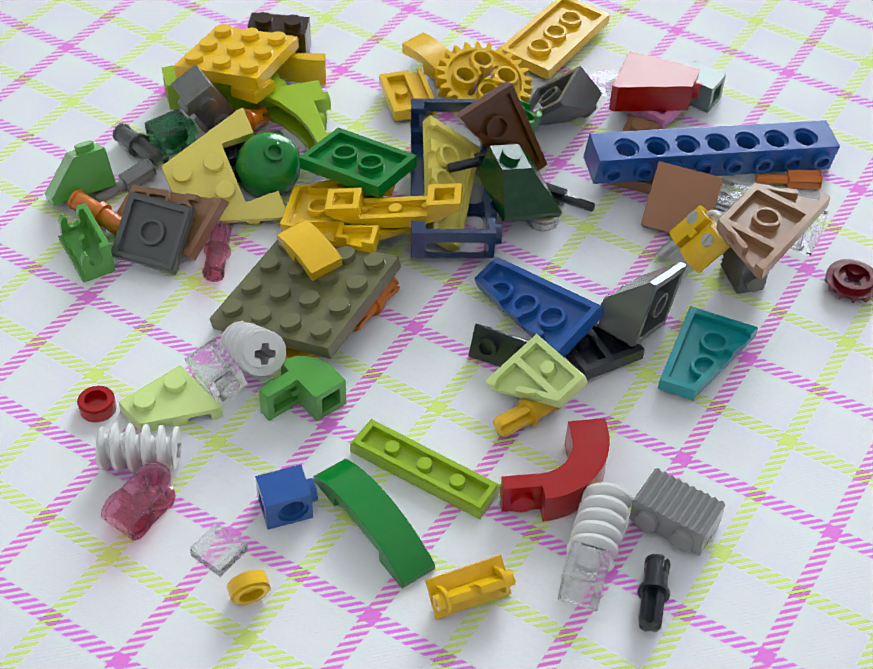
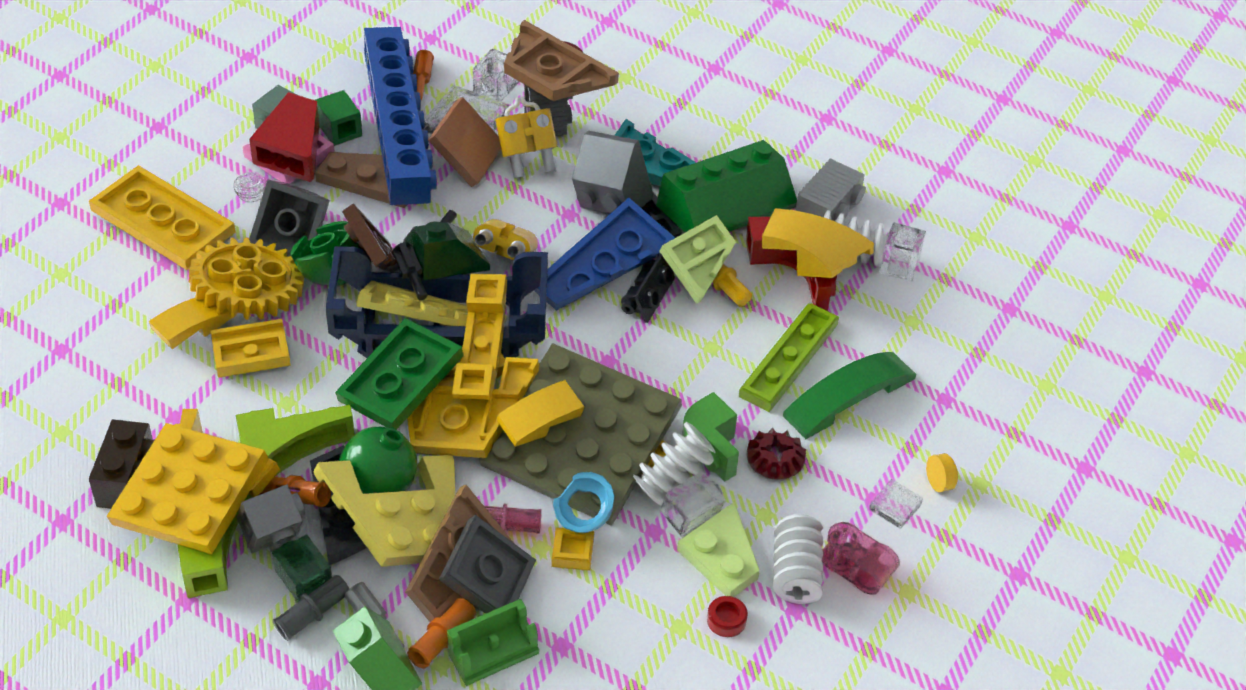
camera: 90 degrees left, 0 degrees up
blue brick [255,464,318,530] -> none
yellow hinge [425,554,516,620] -> none
black axle [637,554,671,632] -> none
none -> green brick [315,90,363,146]
none -> yellow piece [473,219,538,260]
none -> yellow tile [551,527,594,570]
none -> medium azure piece [553,472,614,533]
none -> green slope [656,140,797,232]
none -> dark red gear [746,427,806,480]
none -> yellow slope [762,208,874,278]

